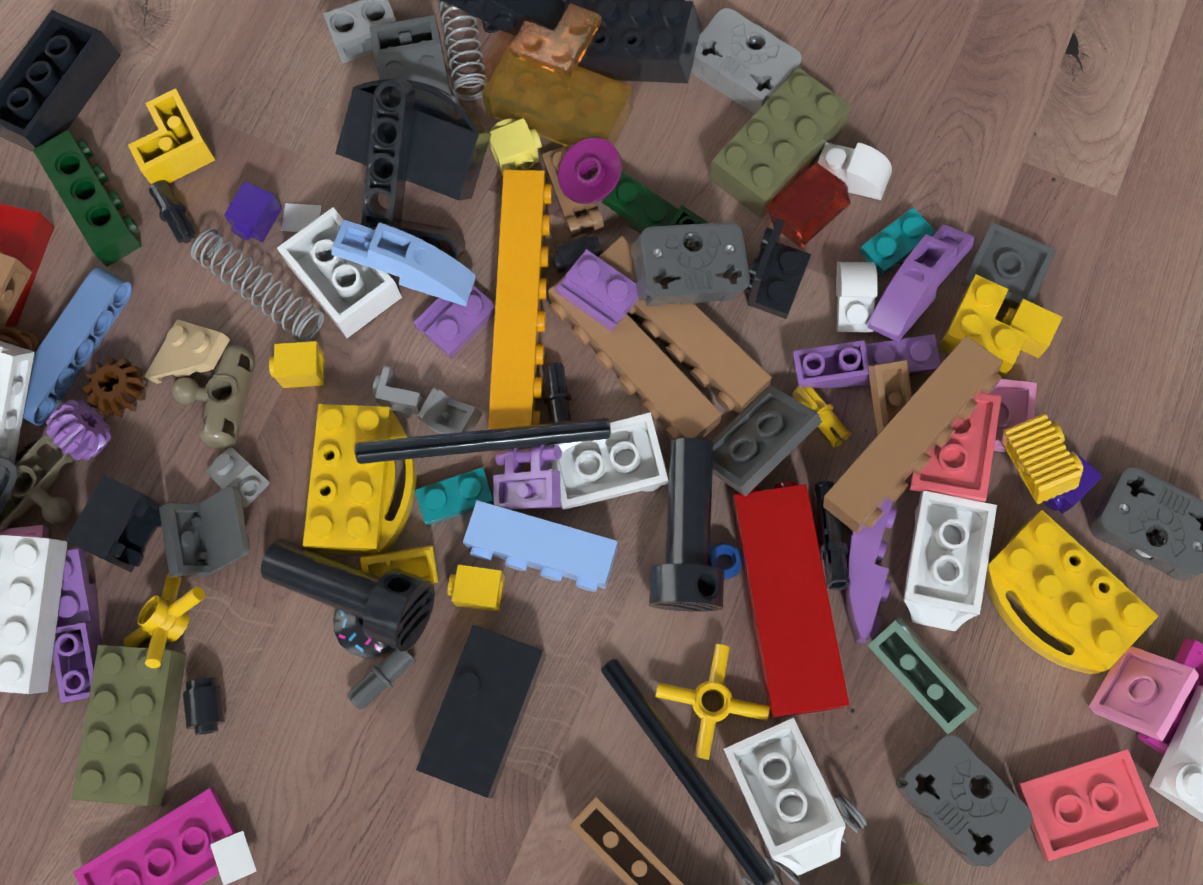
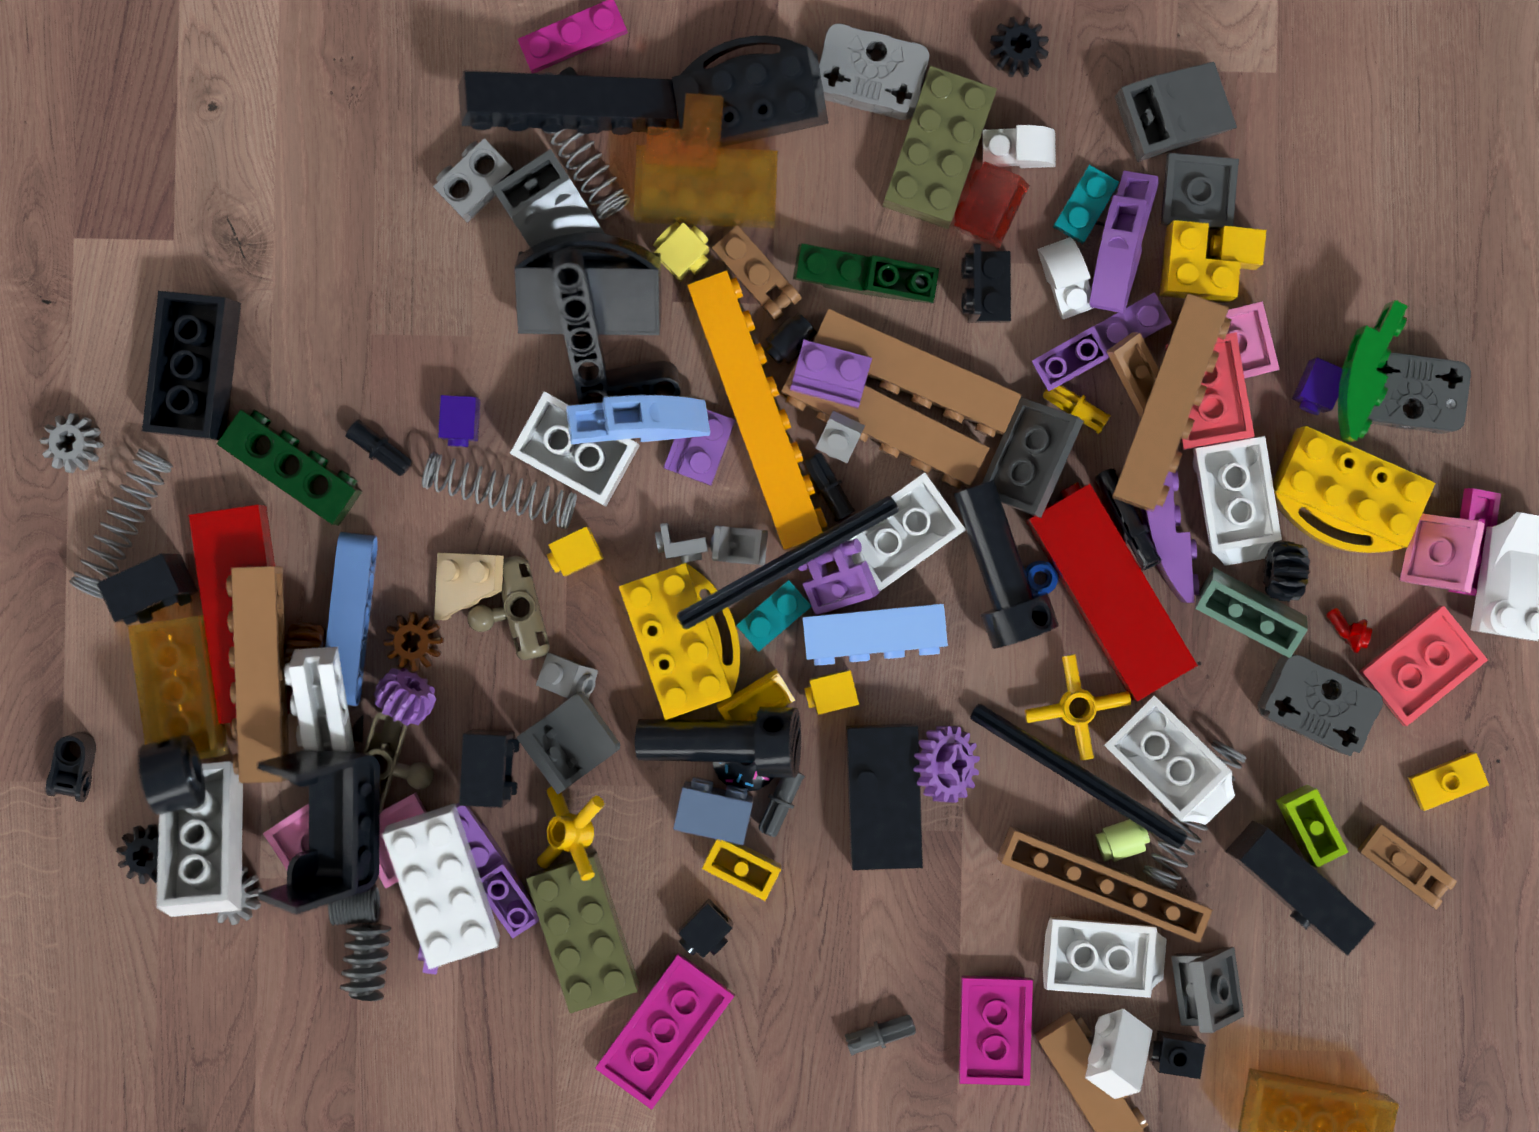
camera: 30 degrees left, 15 degrees up
yellow brick [128,88,215,185] -> none
black brick [183,677,225,735] -> none
white sticker [210,831,257,885] -> none
white sticker [281,203,321,232] -> none
magenta dish [558,138,622,204] -> none
dark grey axle [632,222,750,307] -> none
yellow brick [1002,413,1083,504] -> none
none -> sand blue brick [673,777,753,845]
none -> black brick [678,899,733,958]
none -> yellow brick [702,839,781,901]
none -> light grey bracket [815,411,865,463]
none -> medium lavender gear [914,726,980,803]
none -> black gear [989,17,1049,77]
none -> yellowish green brick [1095,819,1150,862]
none -> dark grey slope [1115,62,1237,163]
none -> black gear [1263,541,1310,602]
none -> red plate [1326,608,1372,653]
none -> green slope [1338,300,1408,443]

